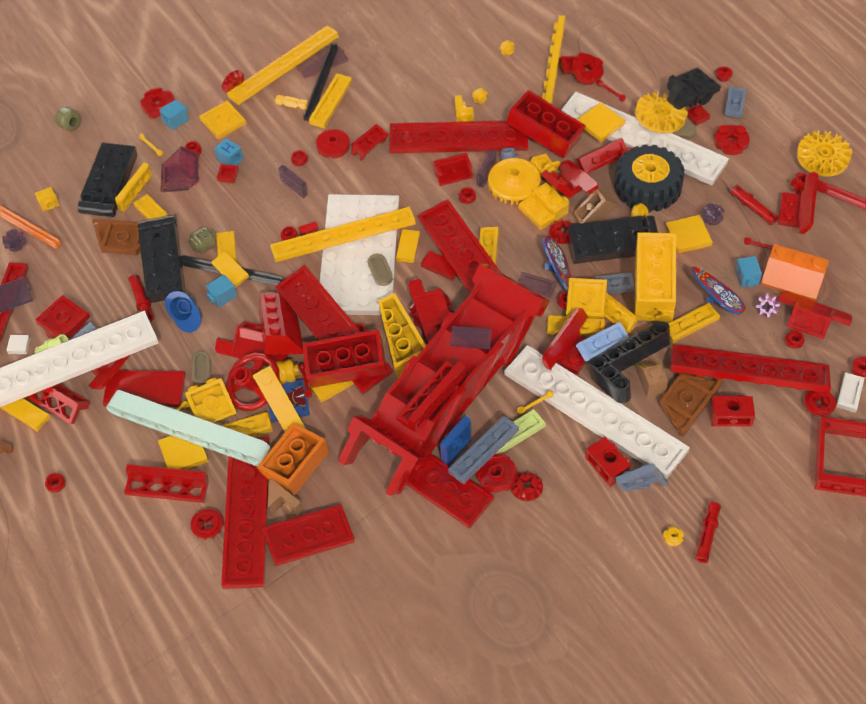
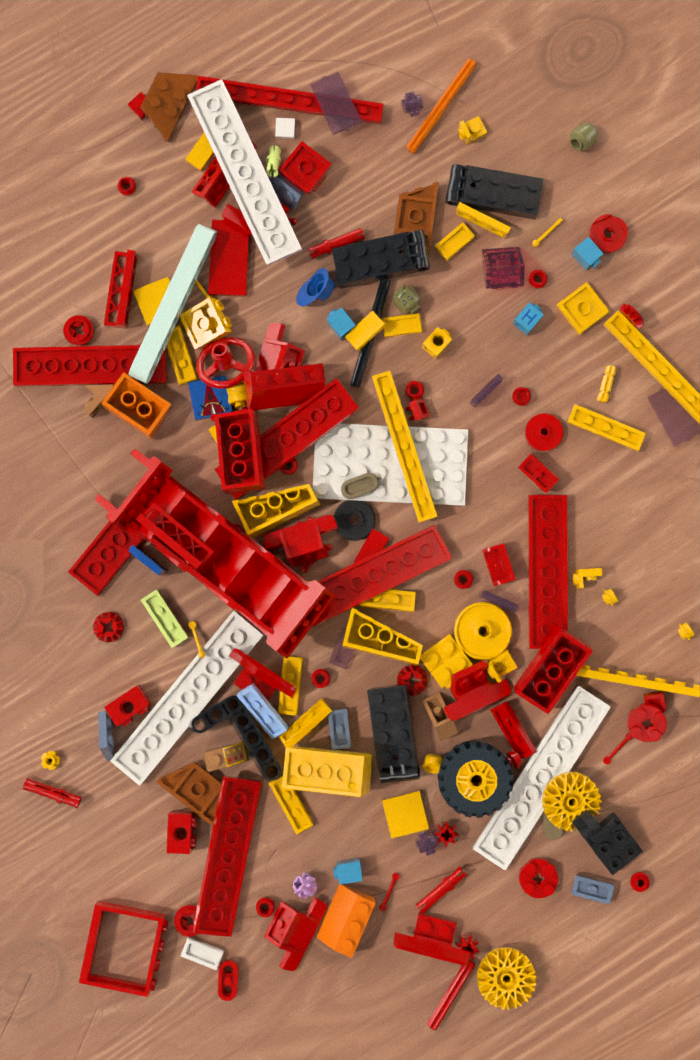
camera: 90 degrees right, 30 degrees up
dark tan tile [191,351,211,387] -> none
red plate [217,164,239,183] -> none
yellow plate [253,366,306,432] -> none
red tile [262,504,355,567] -> none
black axle [303,43,338,121] -> none
yellow tile [396,229,420,263] -> none
sand blue plate [448,416,519,484] -> none
tile [451,326,492,349] -> none
red plate [476,454,518,492] -> none
sand blue plate [499,148,518,160] -> none
shield [542,236,572,292] -> none
yellow tile [566,278,608,318] -> none
yellow tile [577,102,626,142] -> none
red plate [687,104,710,126] -> none
shield [691,266,745,314] -> none
none -> black wheel [334,500,375,541]
none -> yellow wedge [342,608,423,665]
none -> yellow brick [422,327,452,360]
none -> red gear [434,821,459,847]

